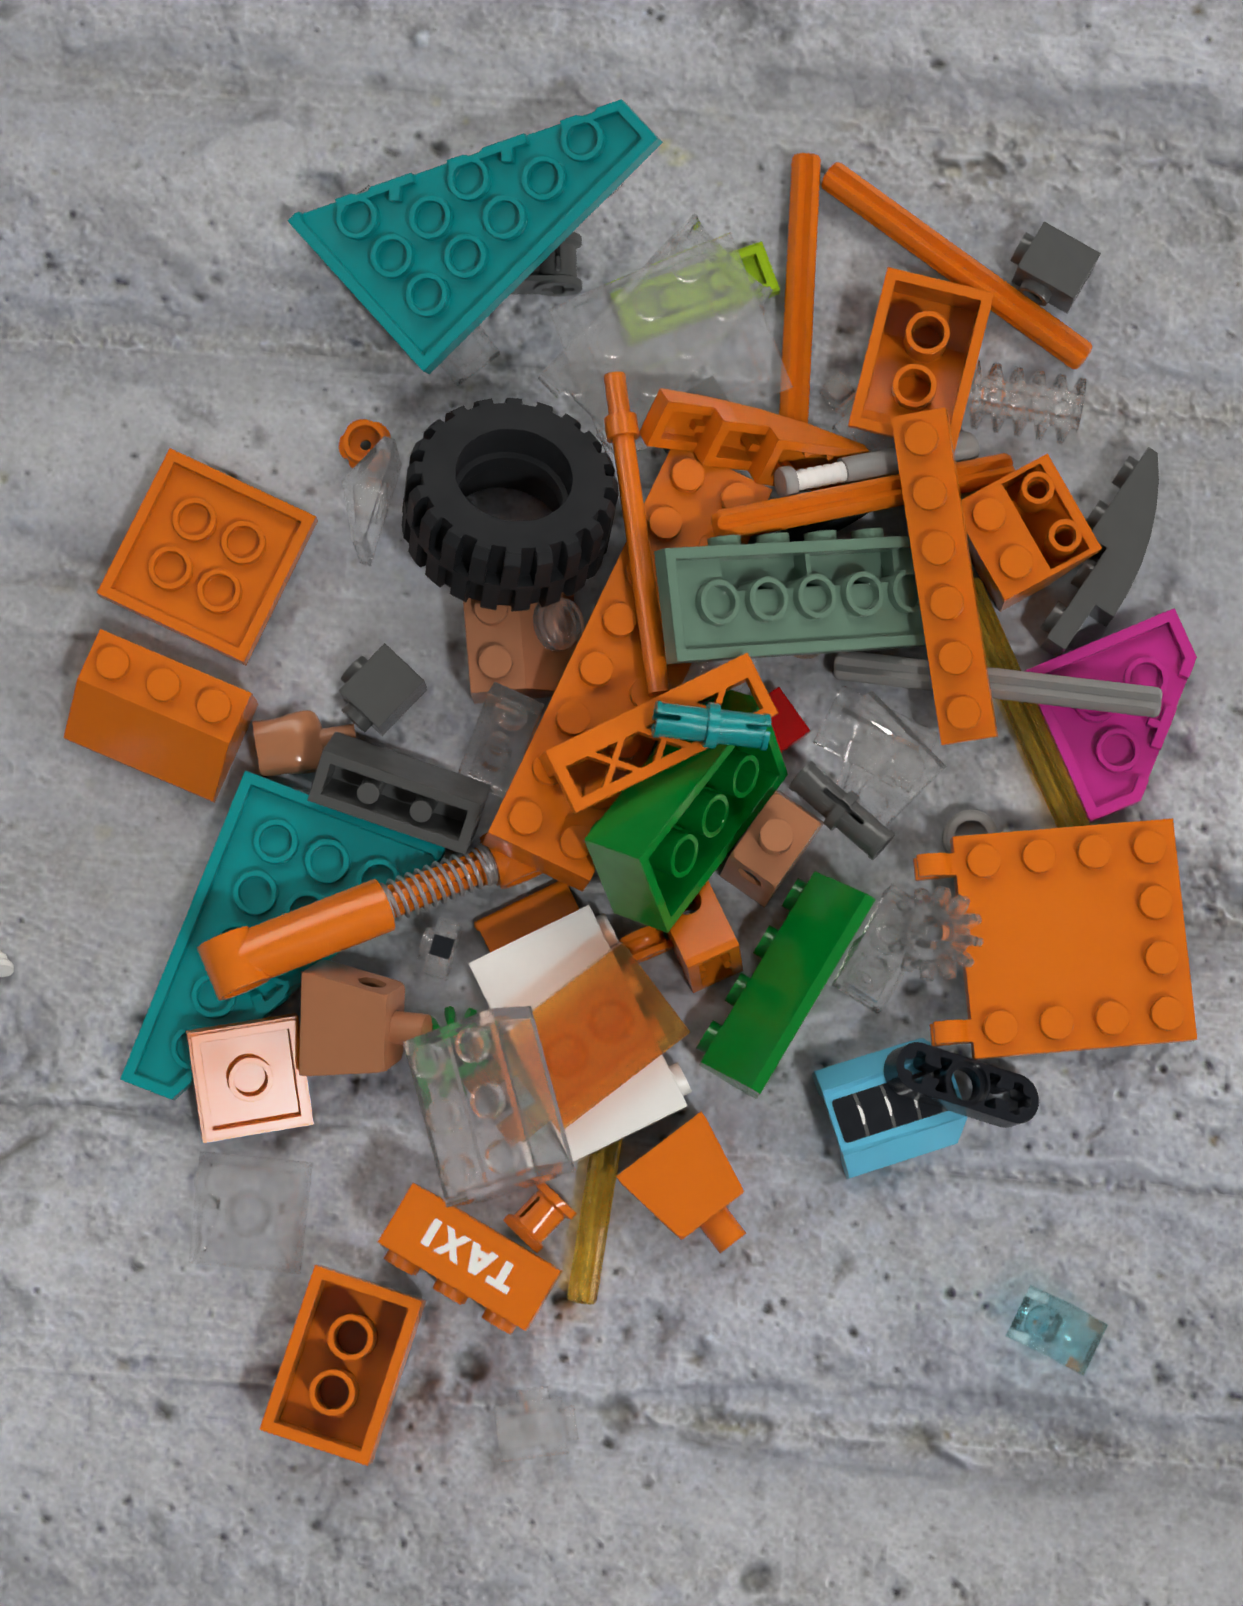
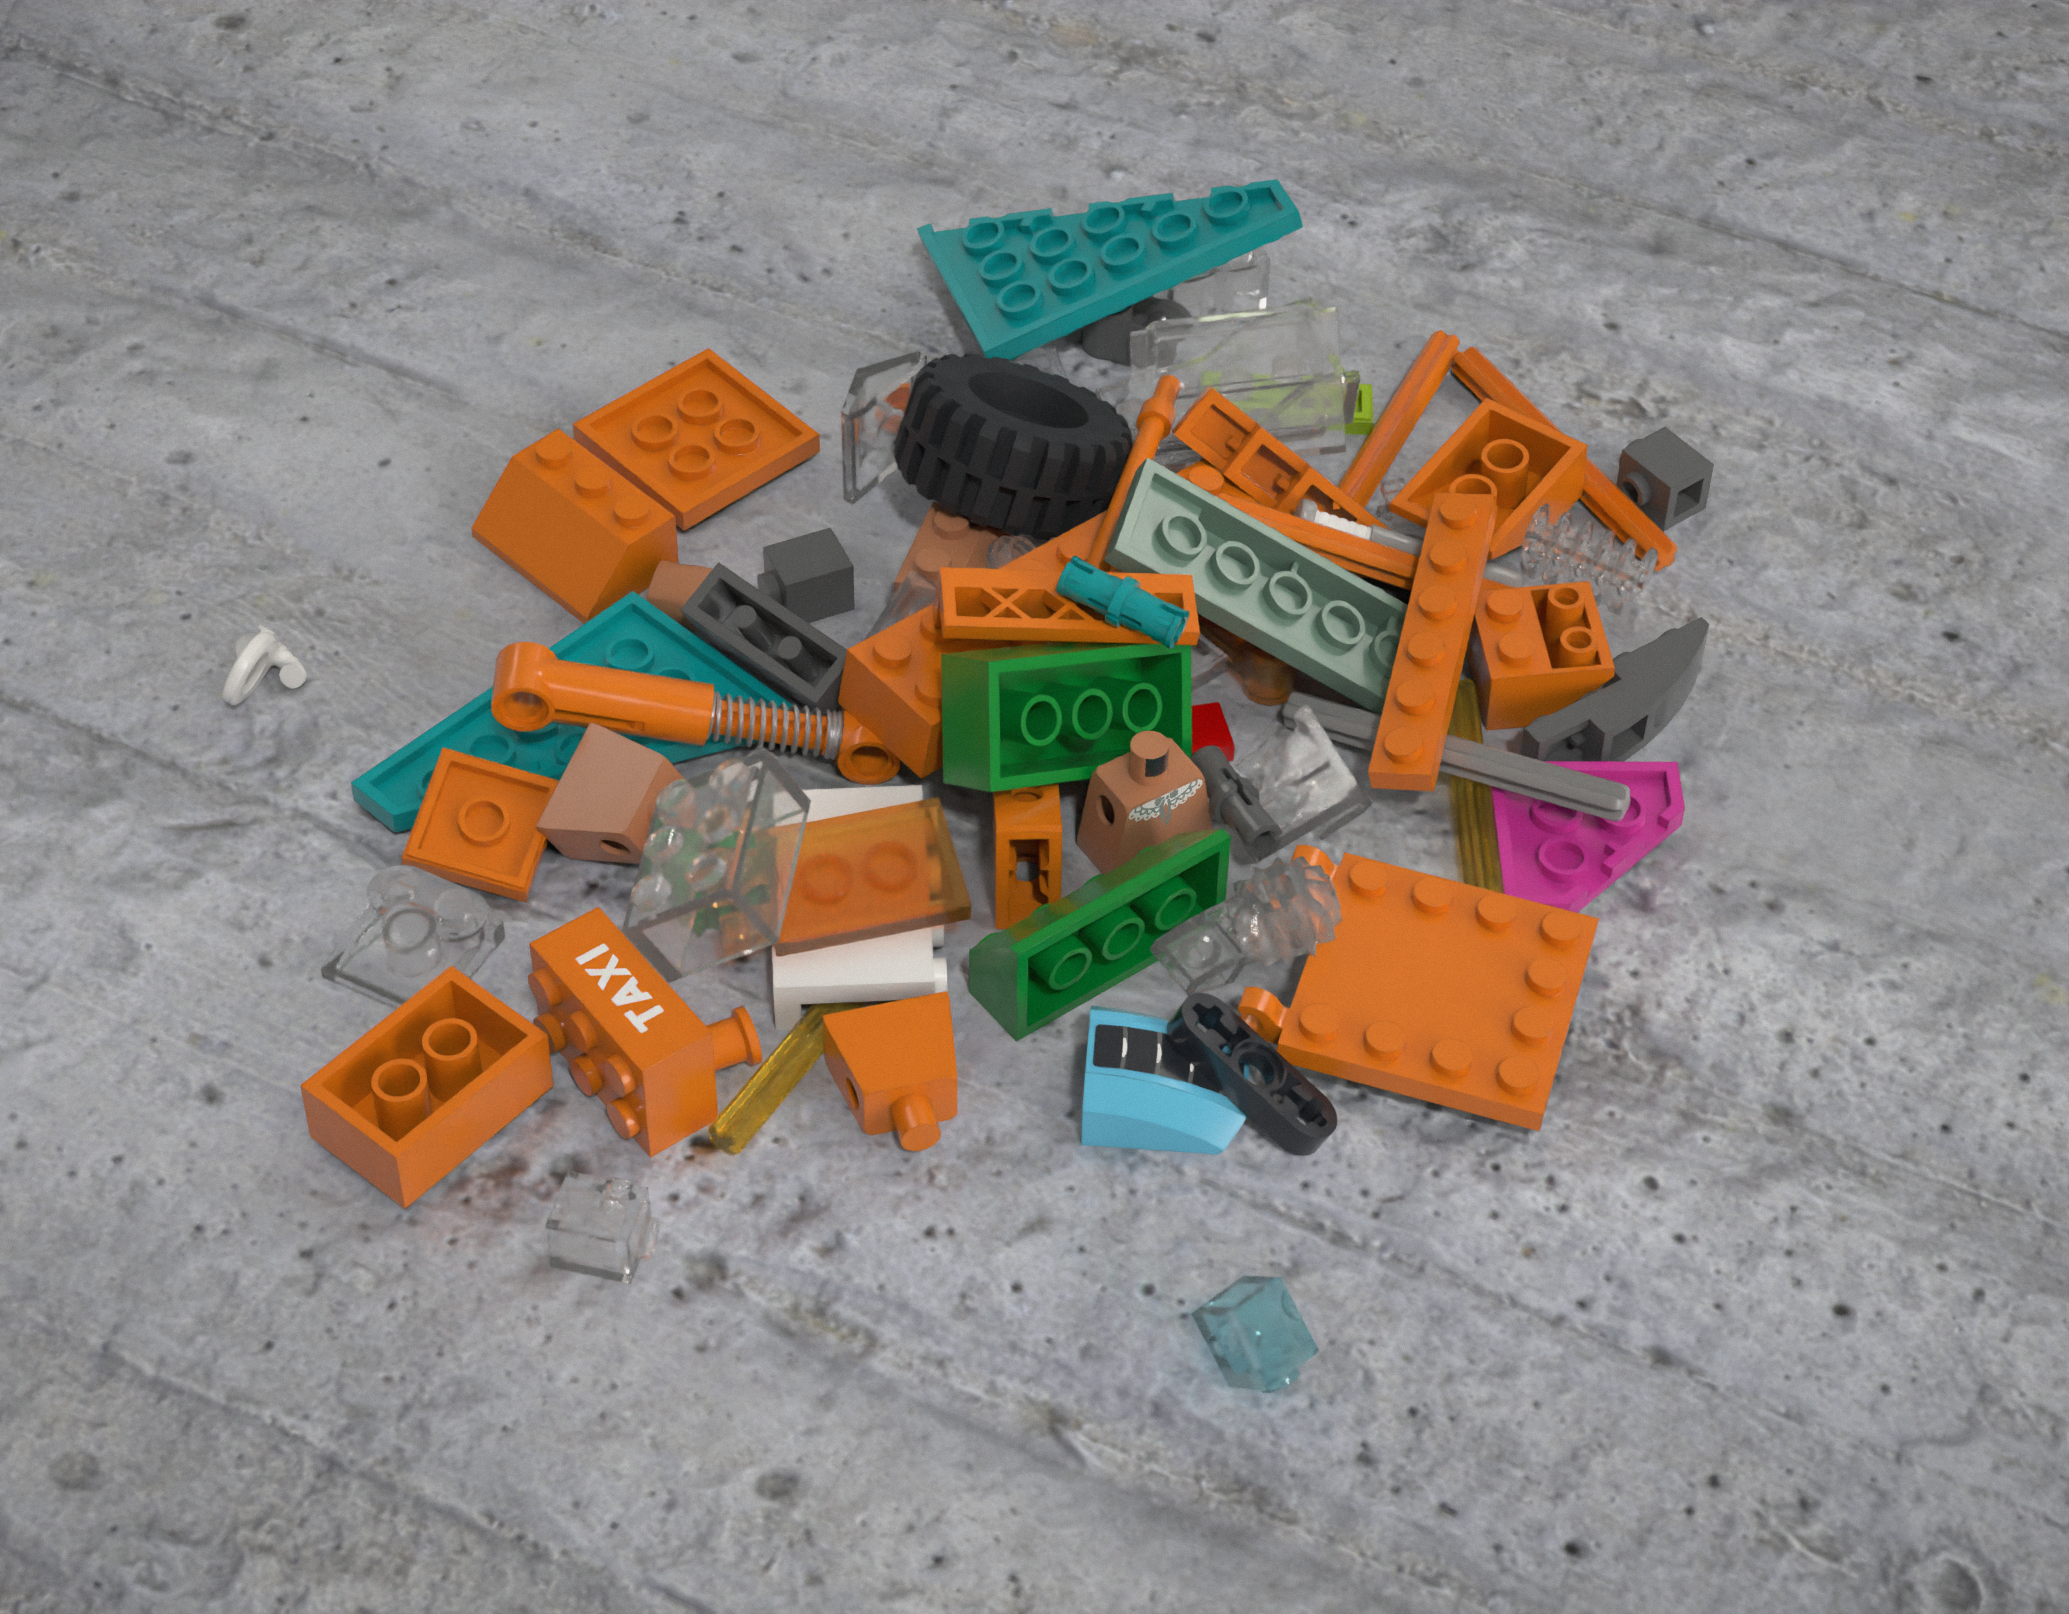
camera: 20 degrees right, 35 degrees down
orange bush [619,926,674,966] -> none

